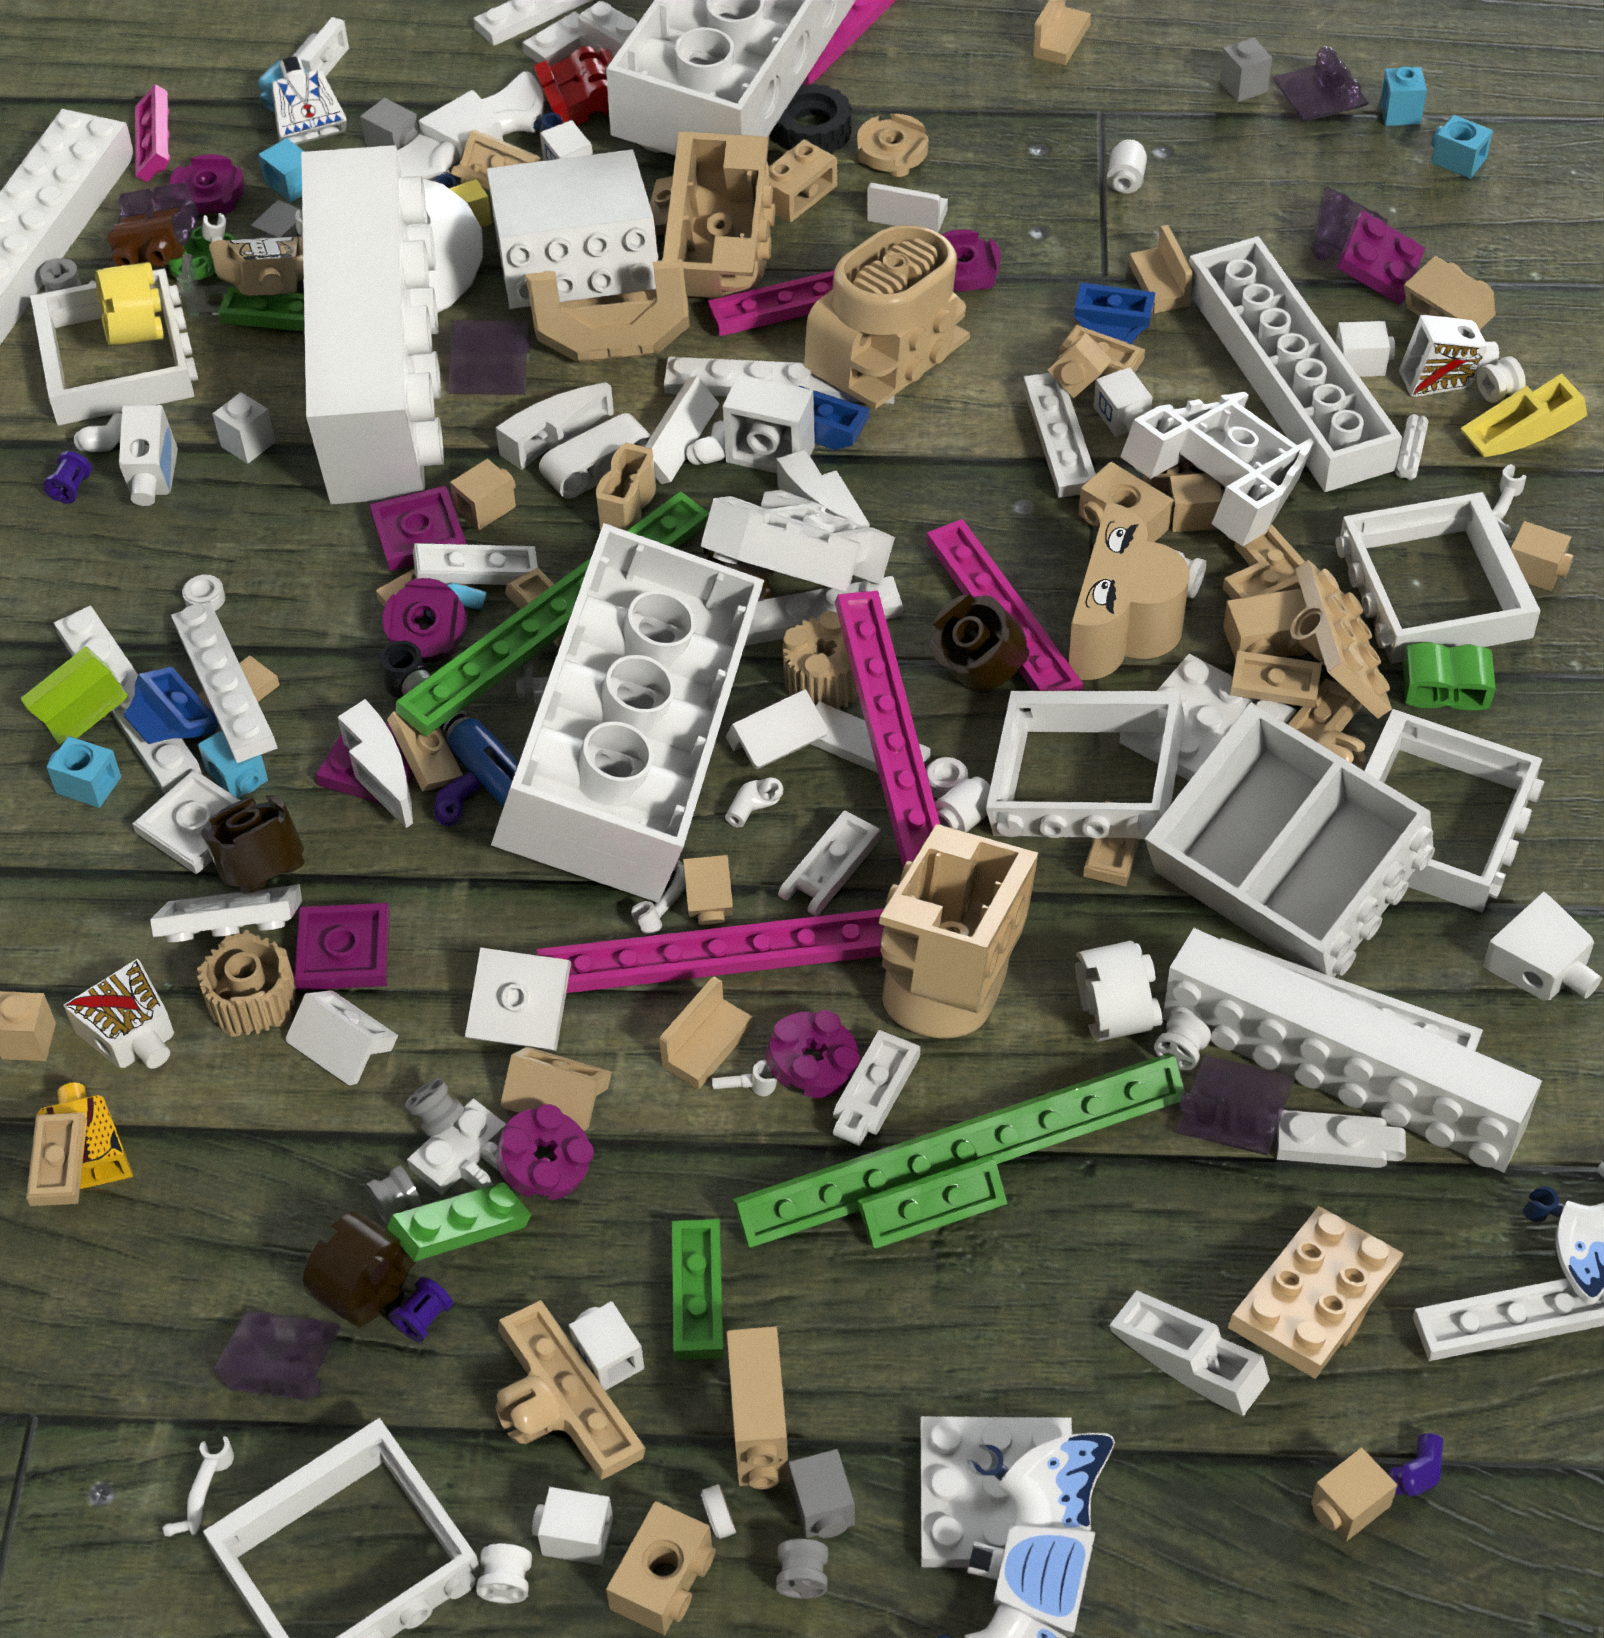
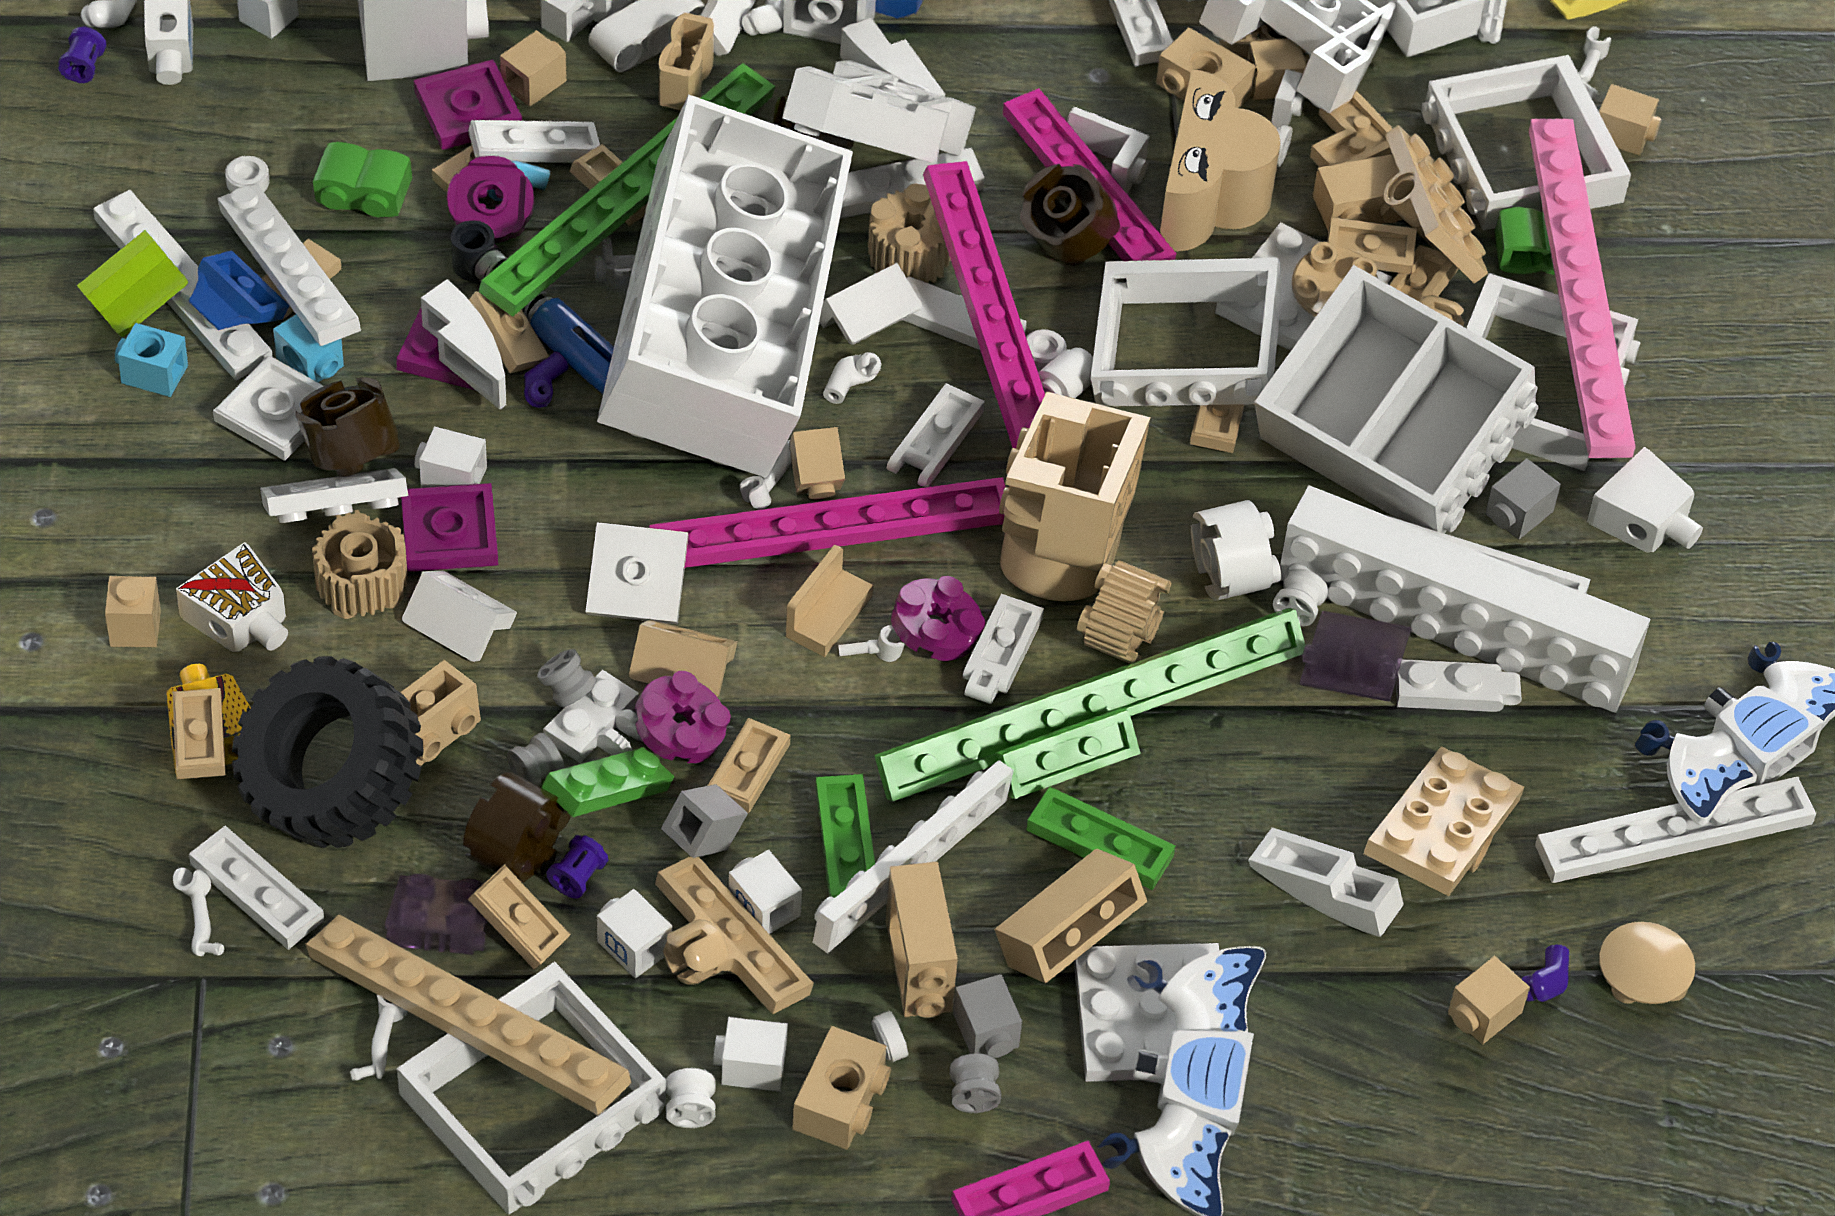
camera: 10 degrees left, 0 degrees up
none -> white piece [173,867,224,956]
none -> white plate [189,826,324,950]
none -> black tyre [232,656,424,848]
none -> tan plate [306,914,631,1115]
none -> bright green brick [313,142,412,217]
none -> tan brick [400,660,481,766]
none -> white brick [415,427,487,488]
none -> tan plate [468,864,571,970]
none -> white brick [597,889,672,978]
none -> light grey brick [661,784,748,858]
none -> tan plate [707,718,791,813]
none -> white plate [813,760,1014,953]
none -> tan brick [995,848,1147,984]
none -> bright green plate [1026,786,1176,890]
none -> white bracket [1068,107,1149,193]
none -> tan brick [1077,560,1172,664]
none -> white plate [1271,69,1305,128]
none -> tan dish [1292,242,1377,317]
none -> light grey brick [1485,458,1561,540]
none -> bright pink plate [1529,119,1635,458]
none -> tan dish [1599,922,1695,1004]

